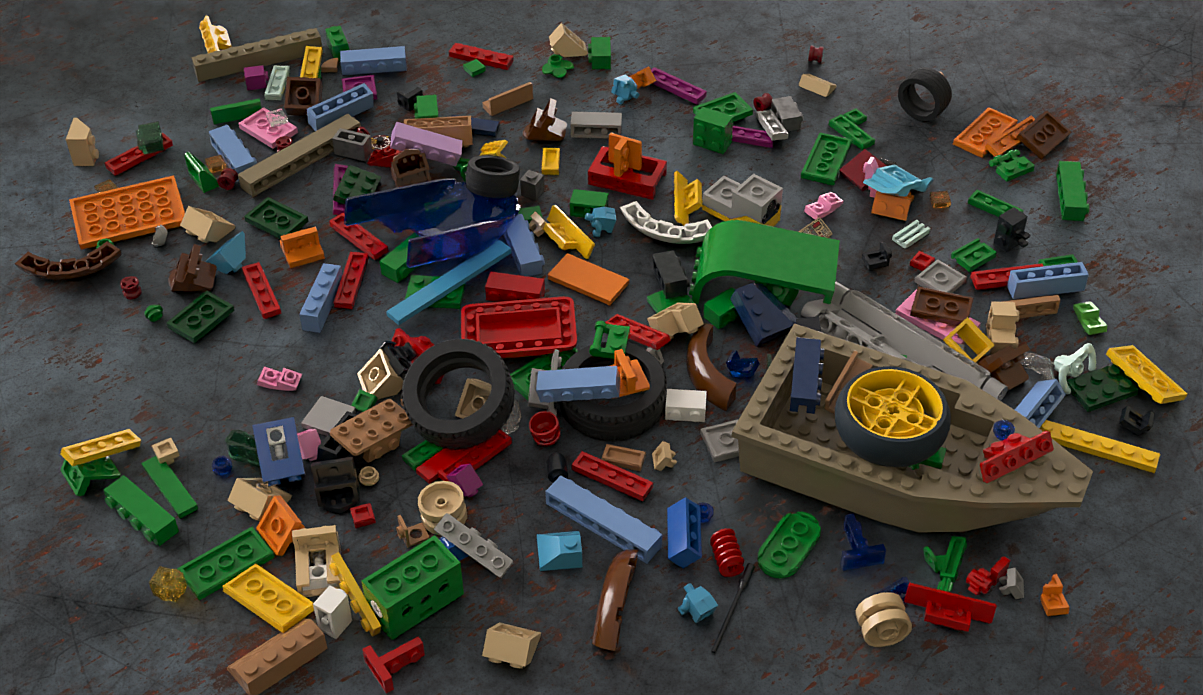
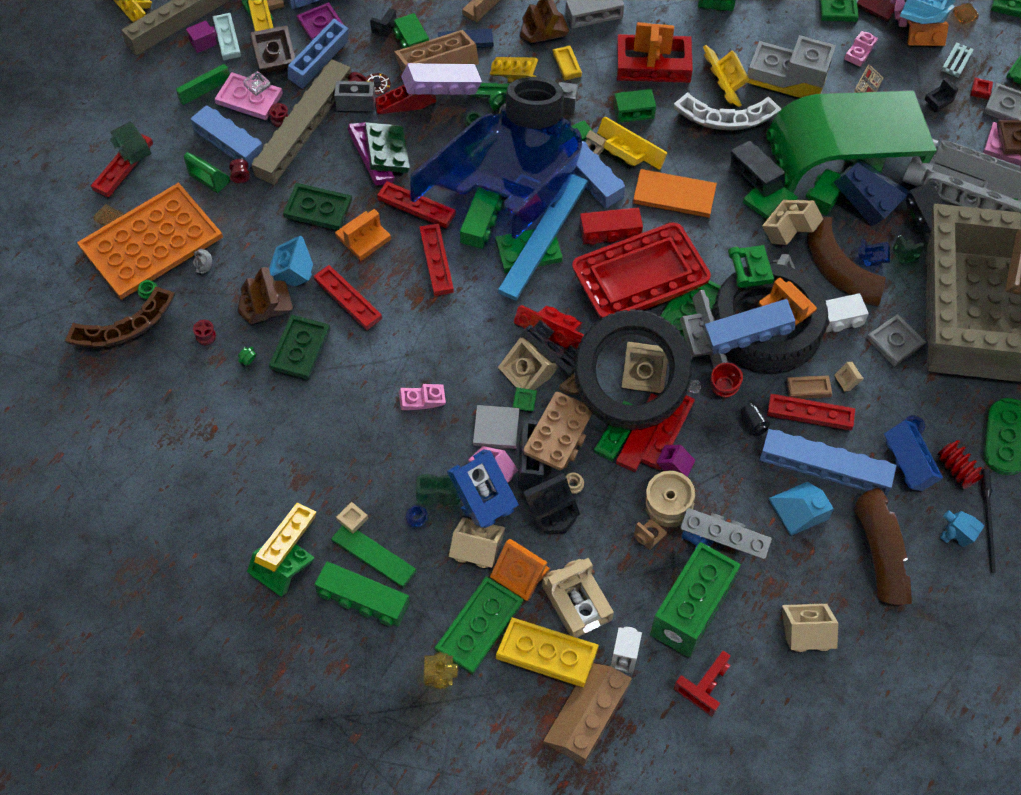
camera: 20 degrees left, 15 degrees up
tan slope [66,118,99,166] -> none
tan slope [180,206,236,243] -> none
clear orange tile [205,155,226,173] -> none
medium blue brick [299,263,342,333] -> none
yellow plate [329,552,381,637] -> none
red tile [350,503,376,528] -> none
reddish brown piece [391,149,433,196] -> none
dark azure piece [585,207,616,237] -> none
red tile [606,314,671,350] -> none
dark blue brick [790,337,824,414] -> none

